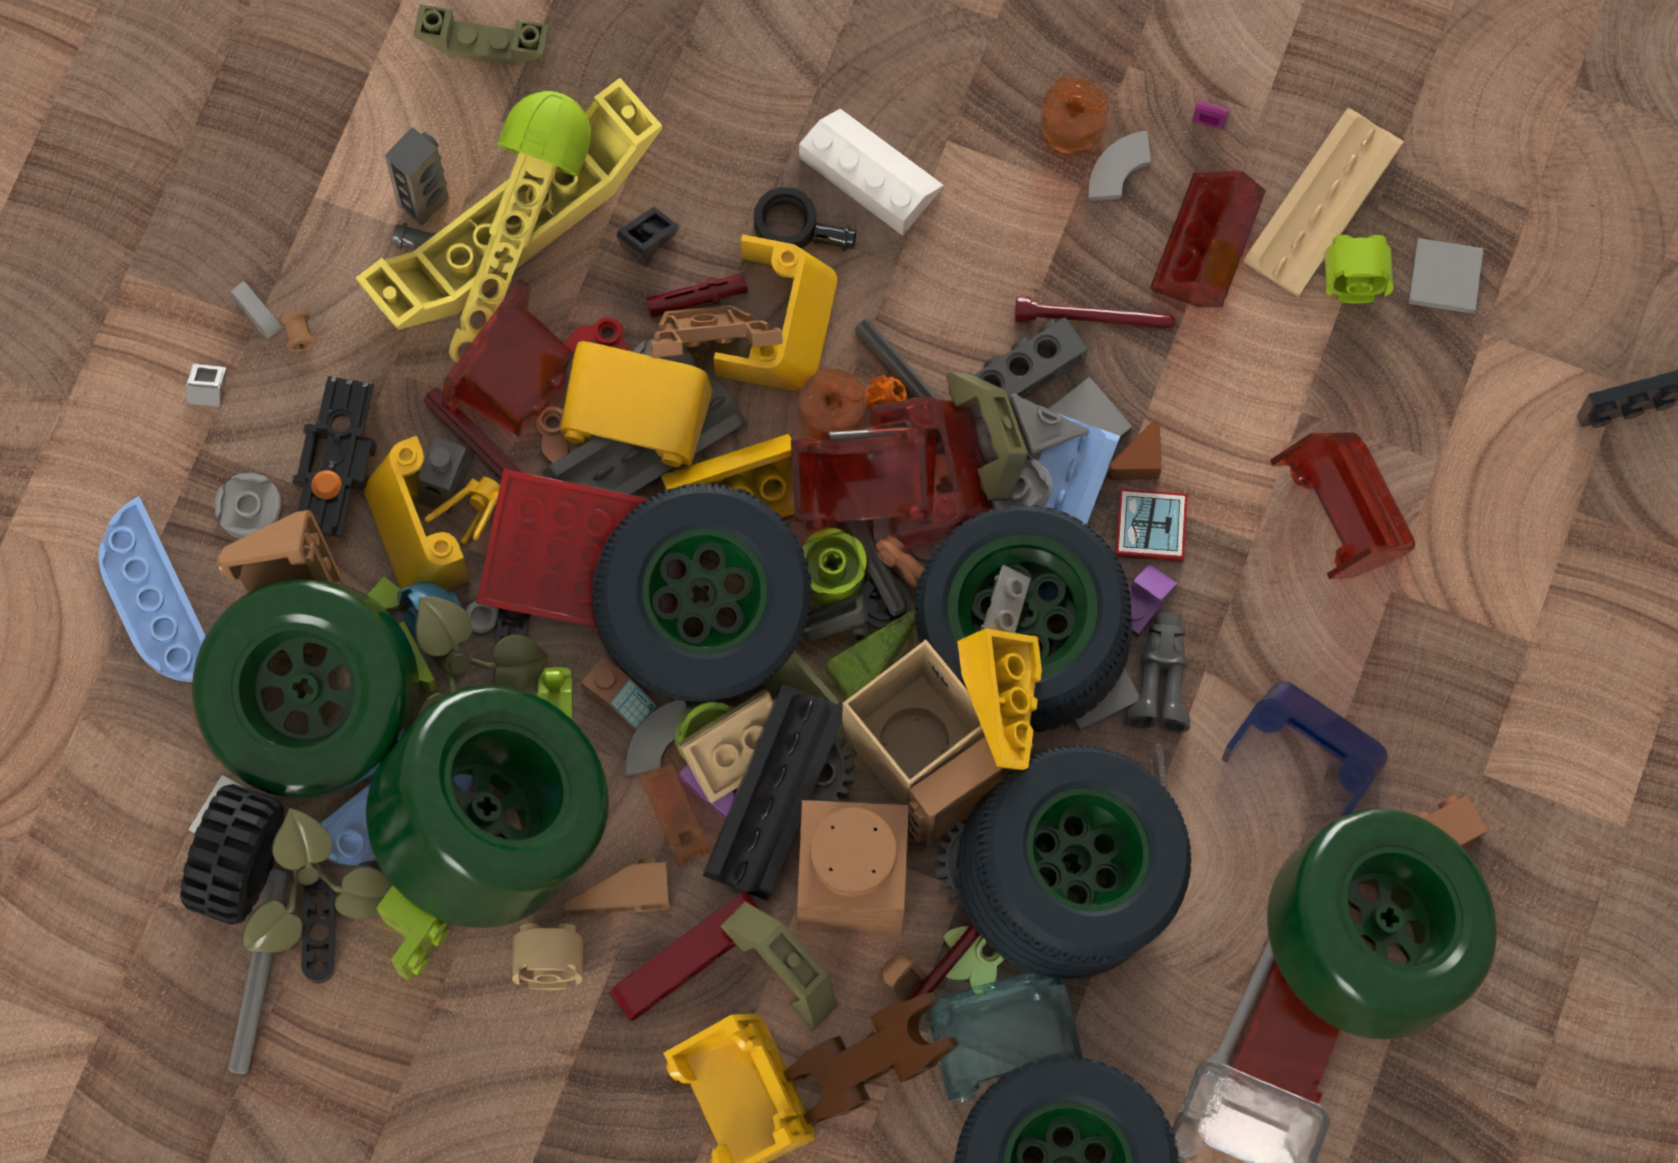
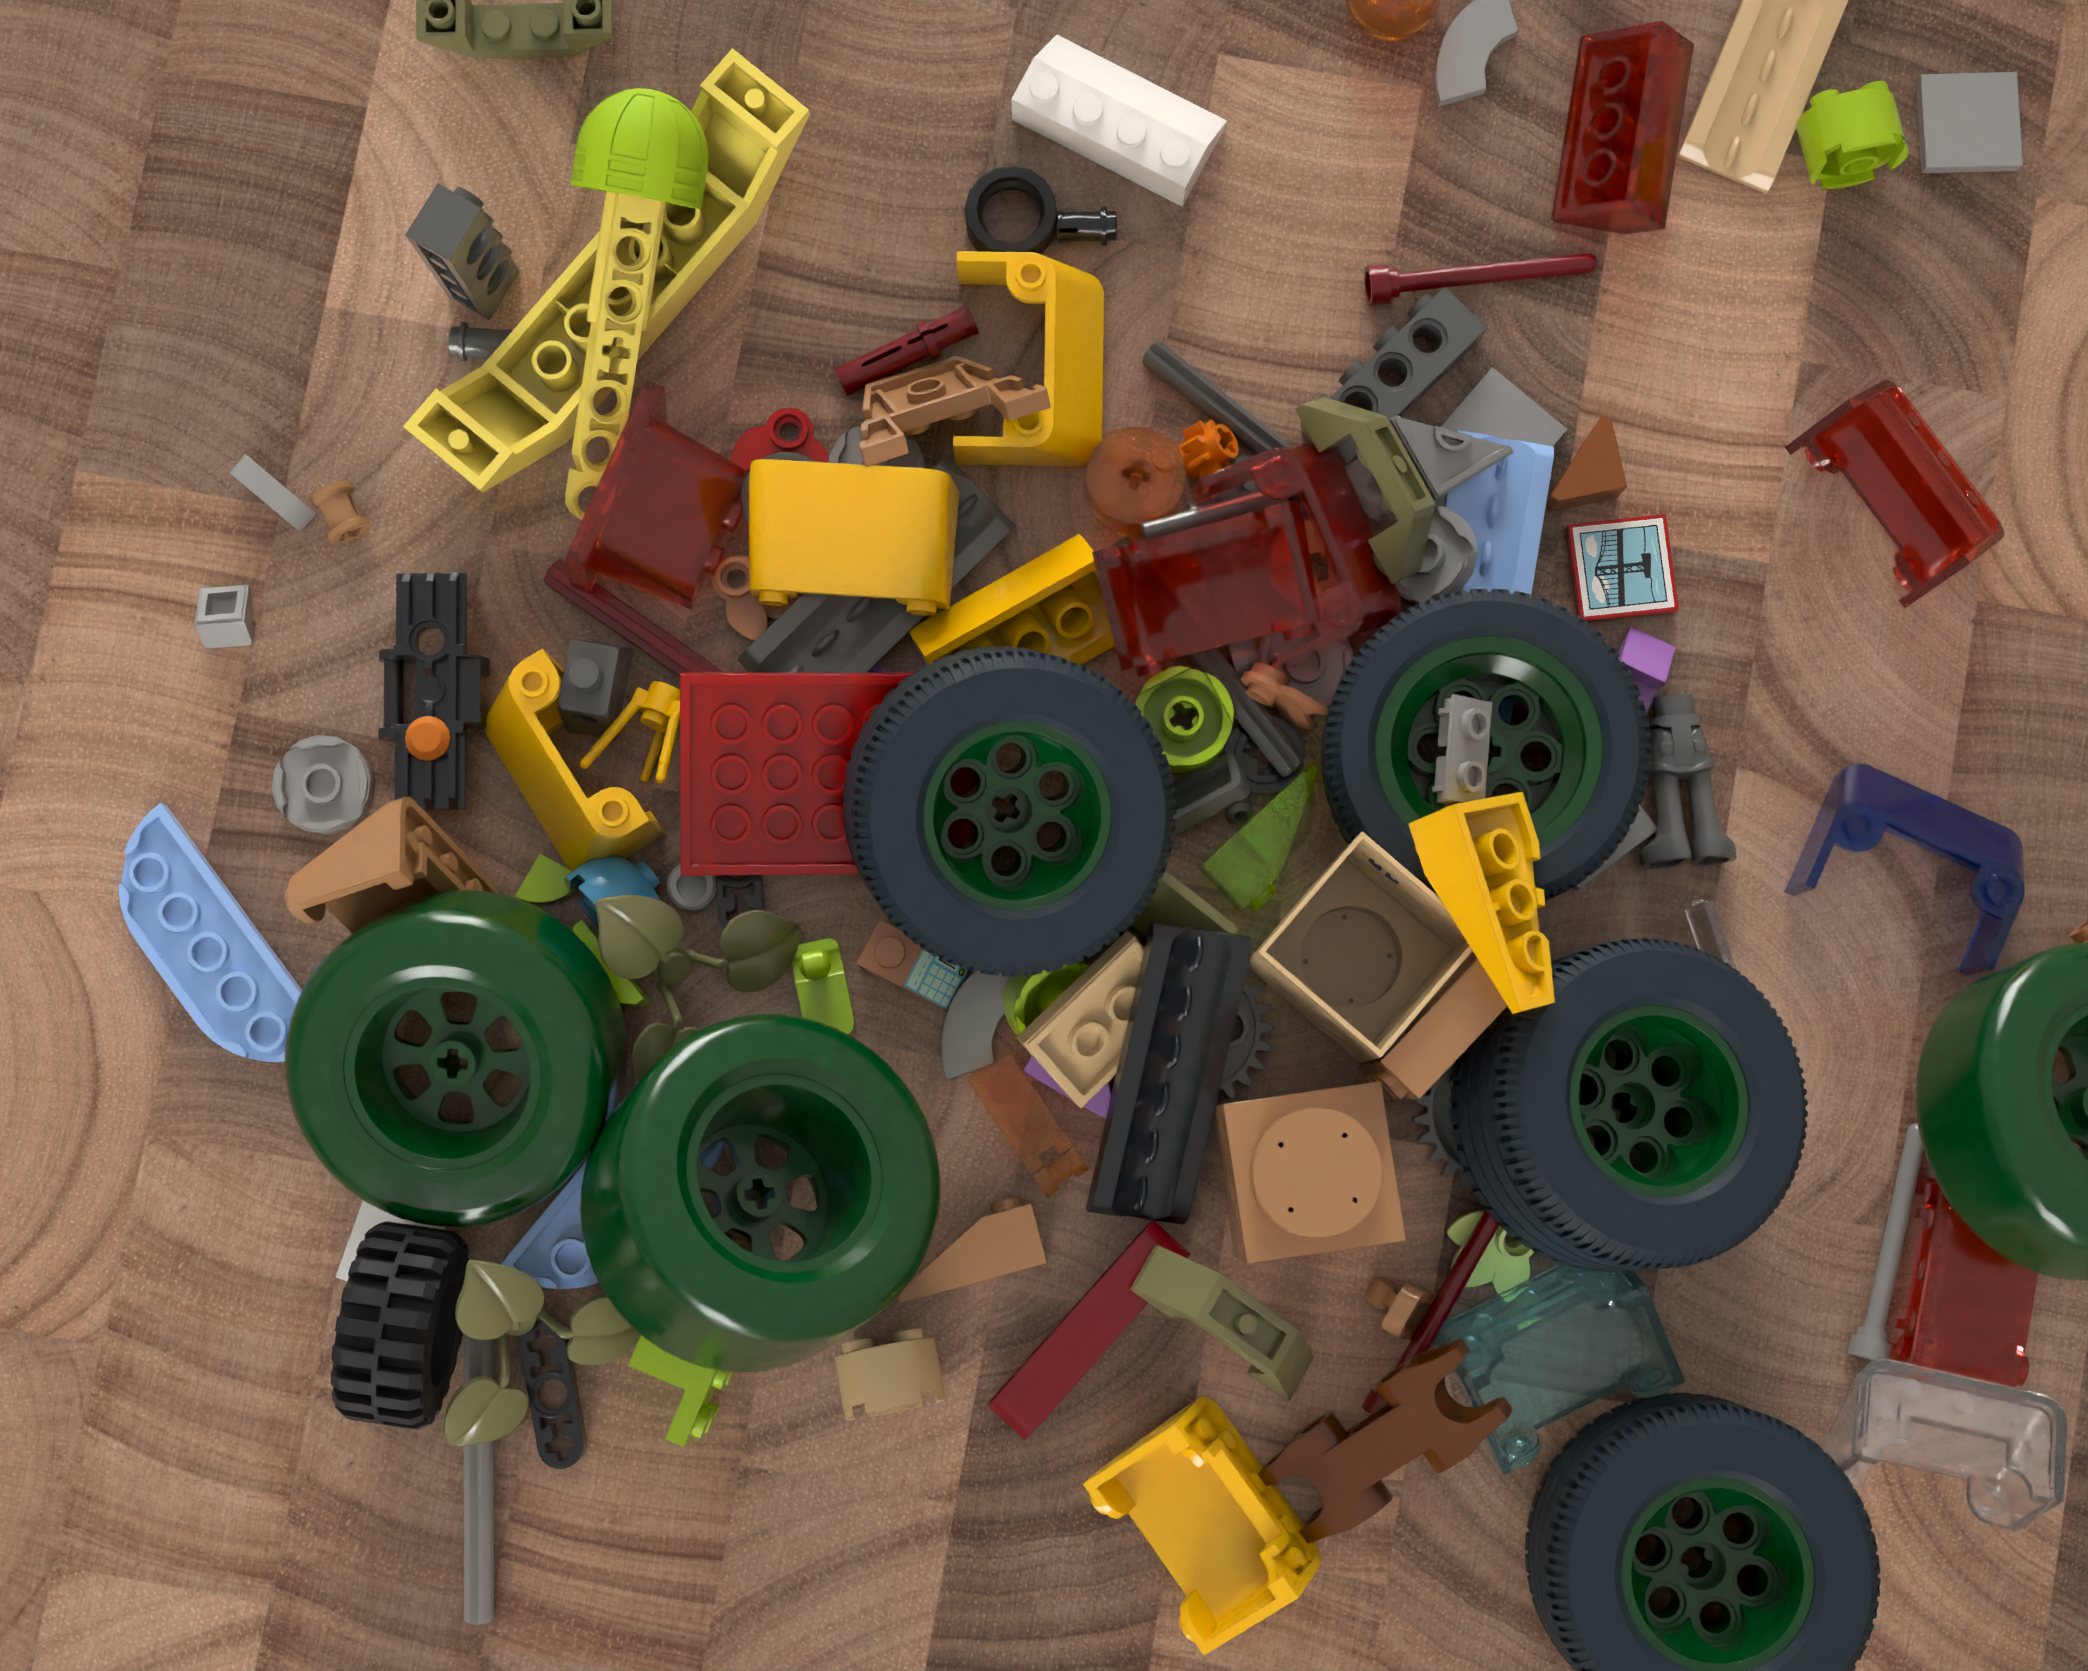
camera: 10 degrees left, 10 degrees up
black slope [616,207,679,266] -> none

